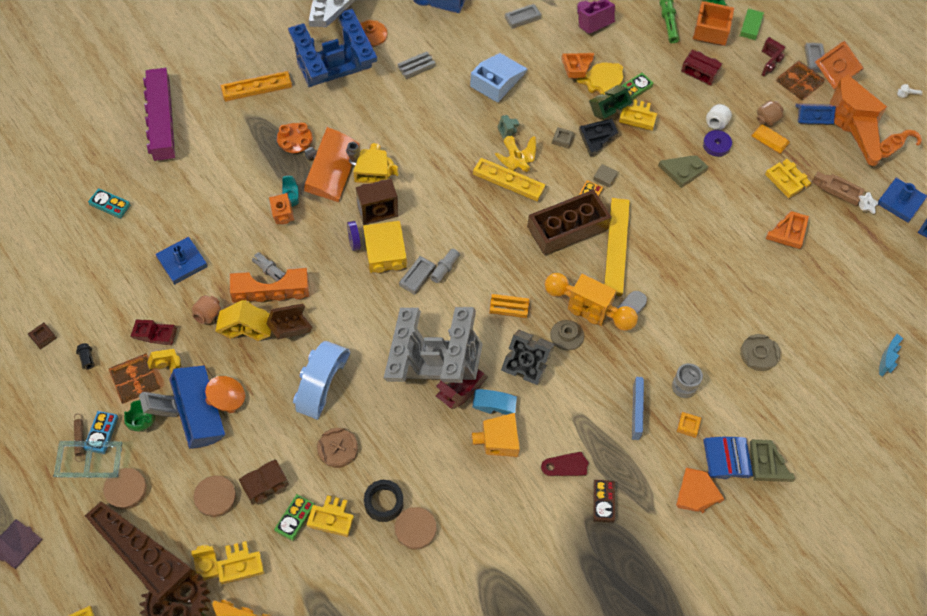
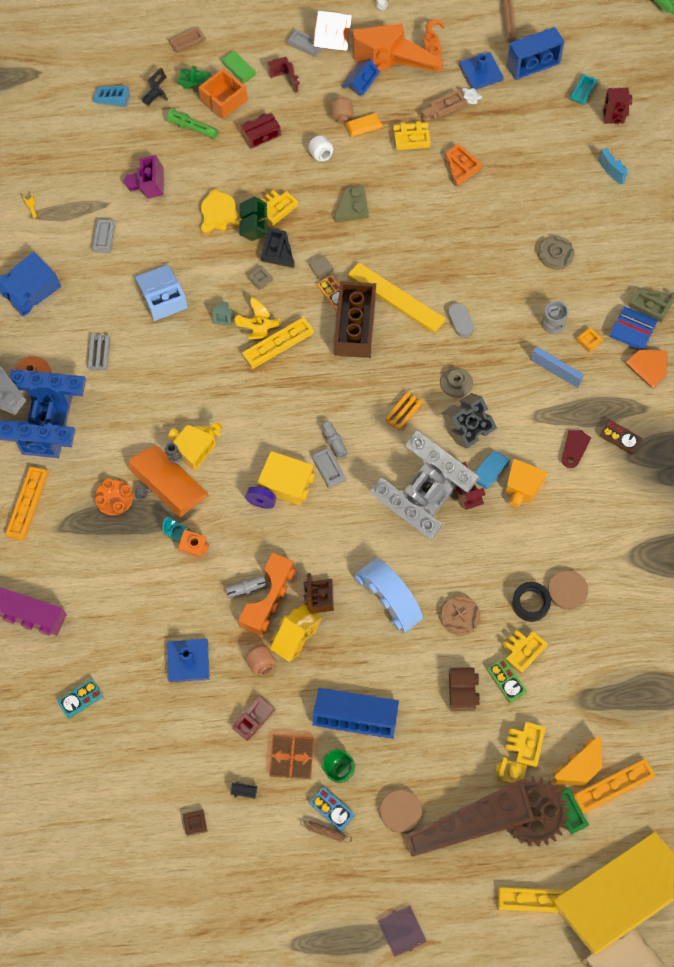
camera: 55 degrees left, 5 degrees up
clear light blue window [53,441,122,478] -> none
light grey tile [139,392,179,417] -> none
yellow bracket [147,349,181,374] -> none
medium nougat tile [193,475,236,518] -> none
orange dish [205,376,245,413] -> none
reddish brown brick [356,179,398,225] -> none
light orange brick [544,273,638,331] -> none
orange wing [561,53,594,79] -> none
tile [621,73,653,100] -> none
dark purple piece [703,130,732,157] -> none
clear orange tile [776,60,825,101] -> none

